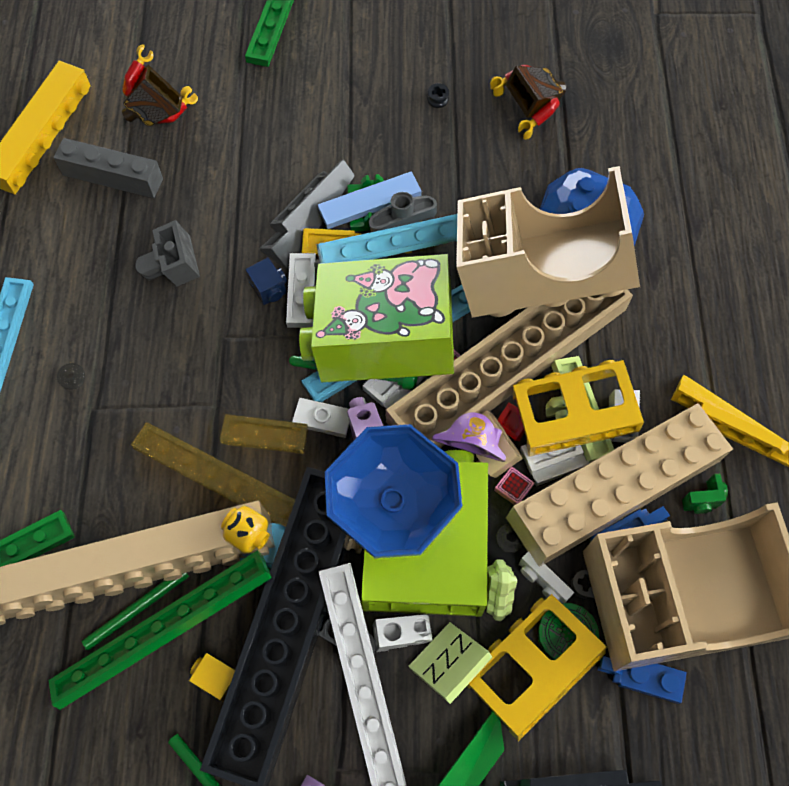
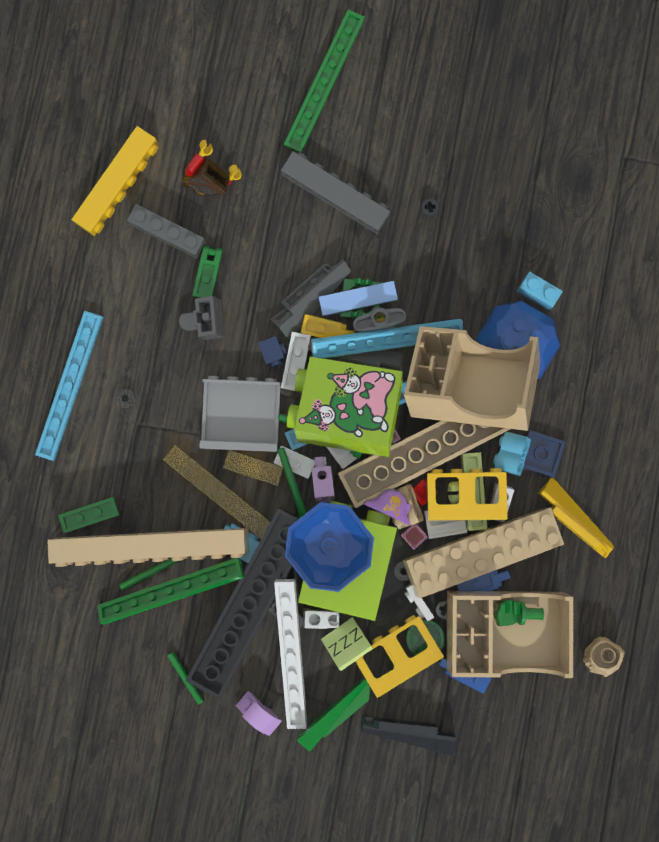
camera: 10 degrees right, 20 degrees up
yellow brick [189,653,235,702] -> none
yellow head [221,506,270,553] -> none
yellowish green rock [486,559,517,621] -> none
torso [490,65,566,140] -> none
green bracket [682,473,728,514] -> none
none -> green plate [192,245,223,298]
none -> light grey panel [200,376,281,452]
none -> green bar [277,448,307,517]
none -> dark grey brick [281,152,390,235]
none -> medium azure brick [493,432,531,476]
none -> green piece [493,600,544,627]
none -> medium azure brick [516,272,563,311]
none -> dark blue tile [523,430,566,478]

